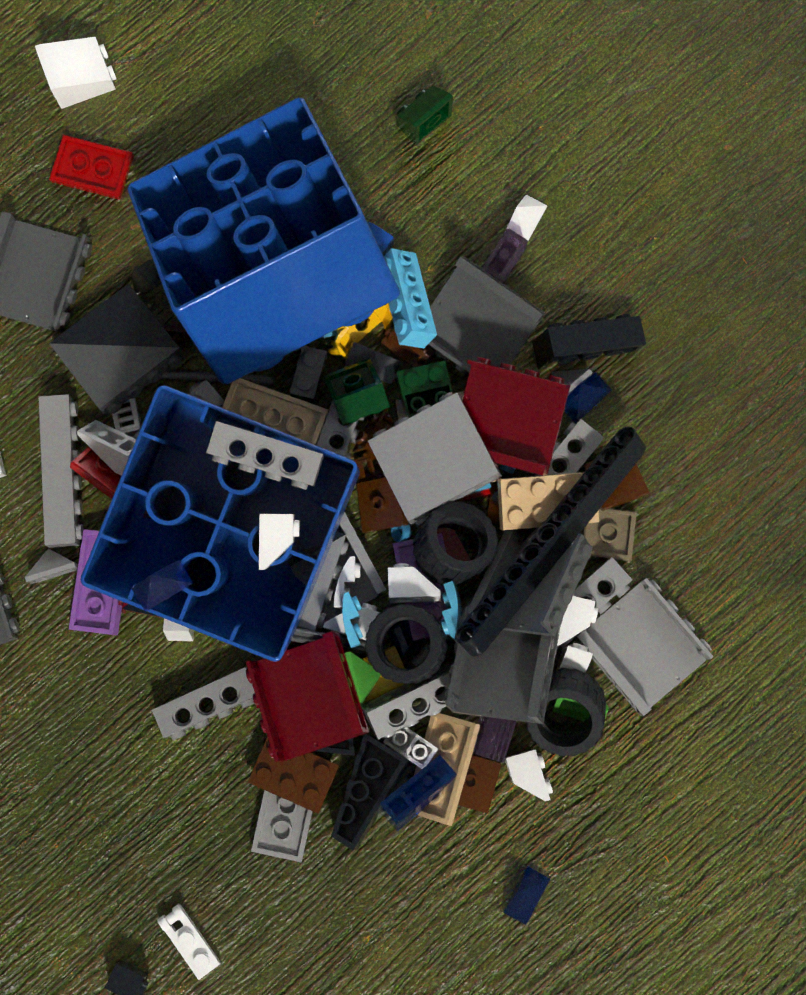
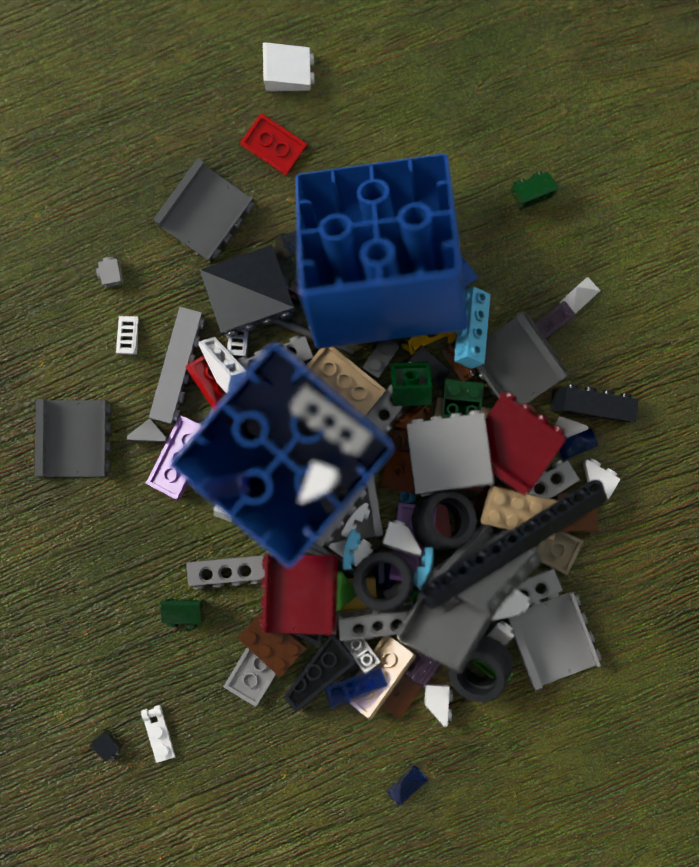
camera: 20 degrees right, 5 degrees up
none -> dark green slope [160,599,203,628]
none -> white slope [582,458,620,499]

